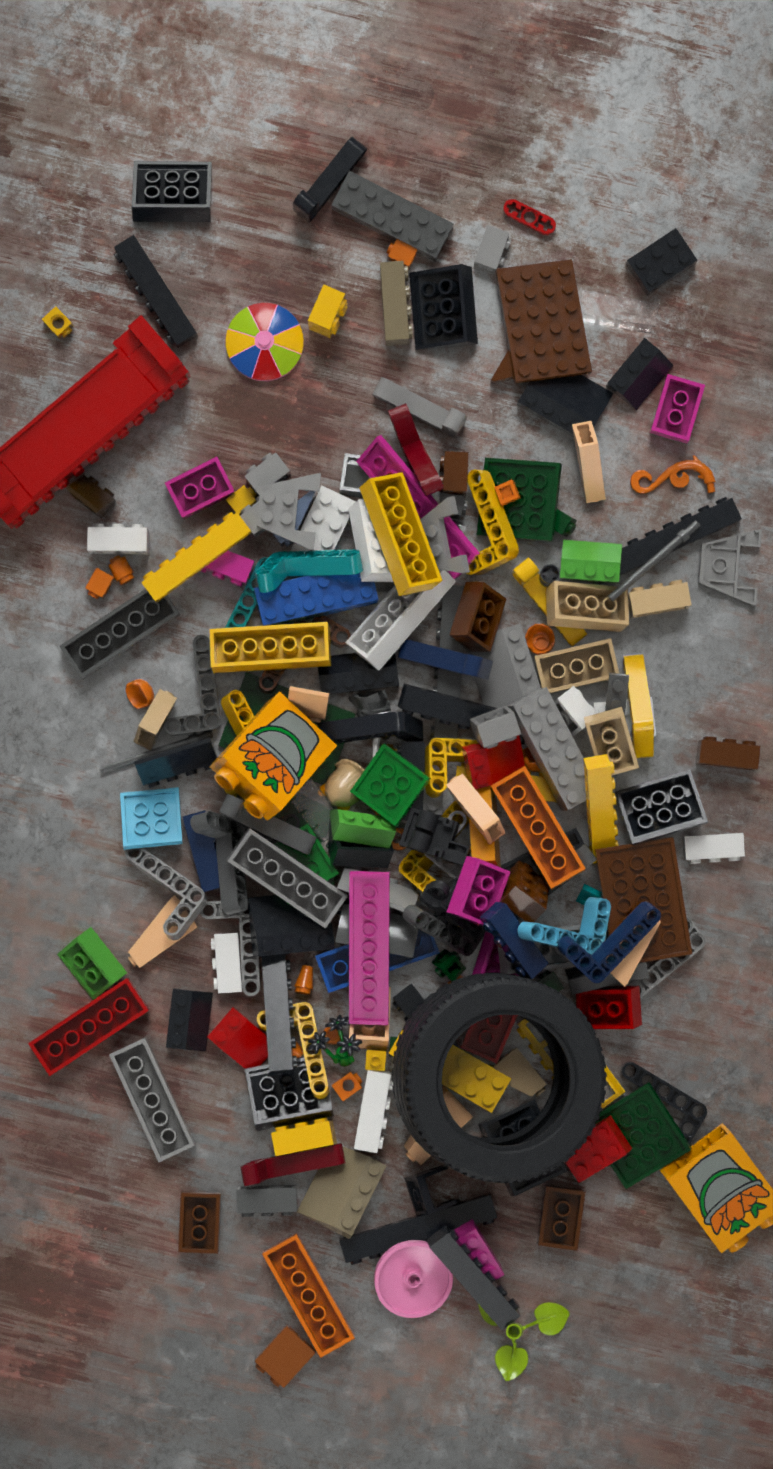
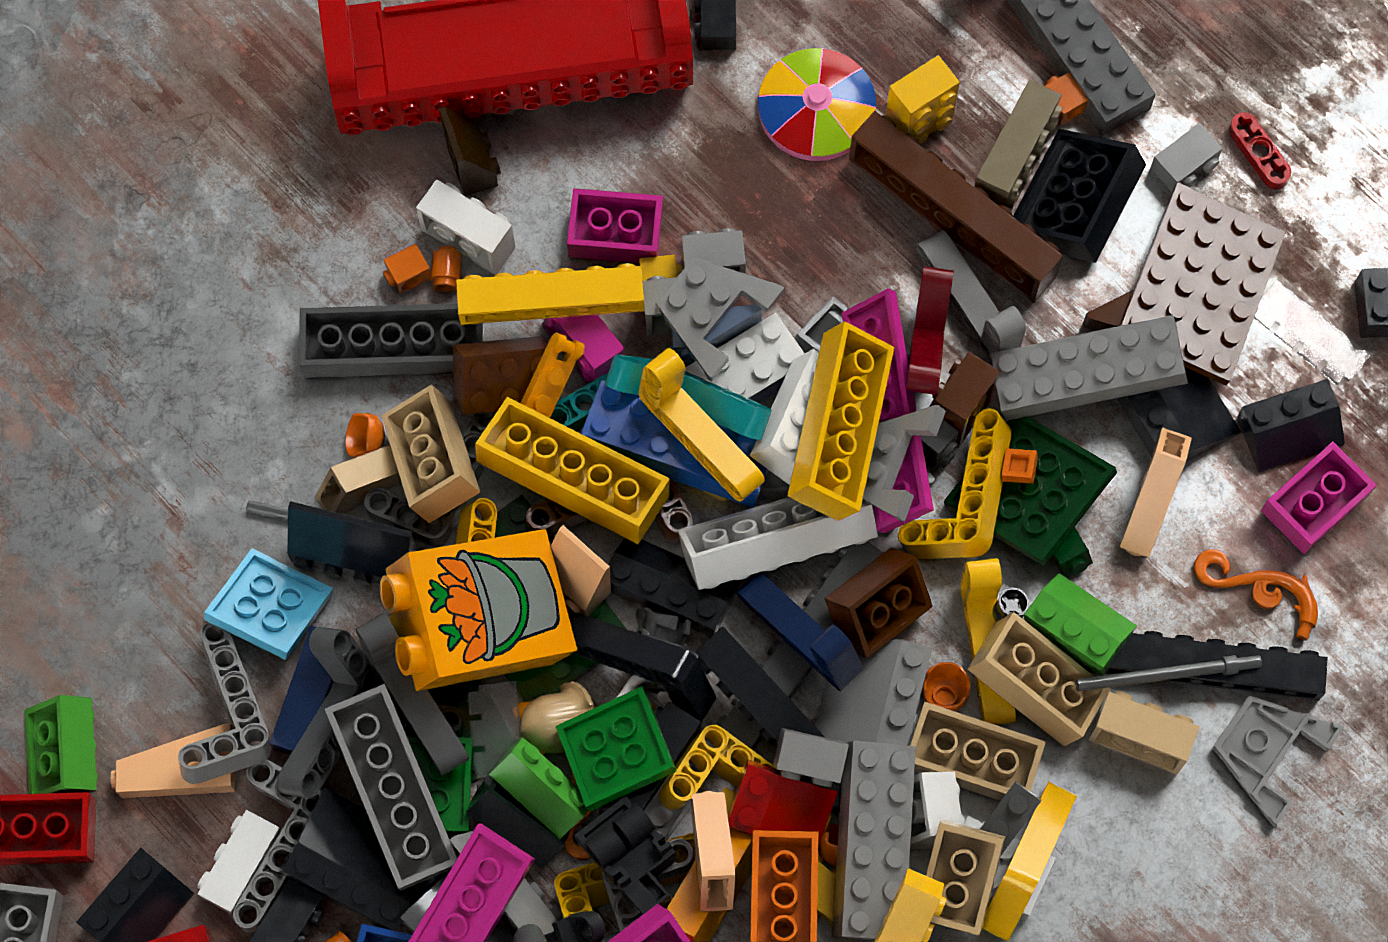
camera: 35 degrees right, 15 degrees down
none -> tan brick [381,384,480,523]
none -> reddish brown brick [453,336,548,415]
none -> light orange plate [521,332,585,418]
none -> yellow beam [638,348,765,502]
none -> reddish brown brick [849,111,1063,303]
none -> light grey brick [991,315,1188,421]

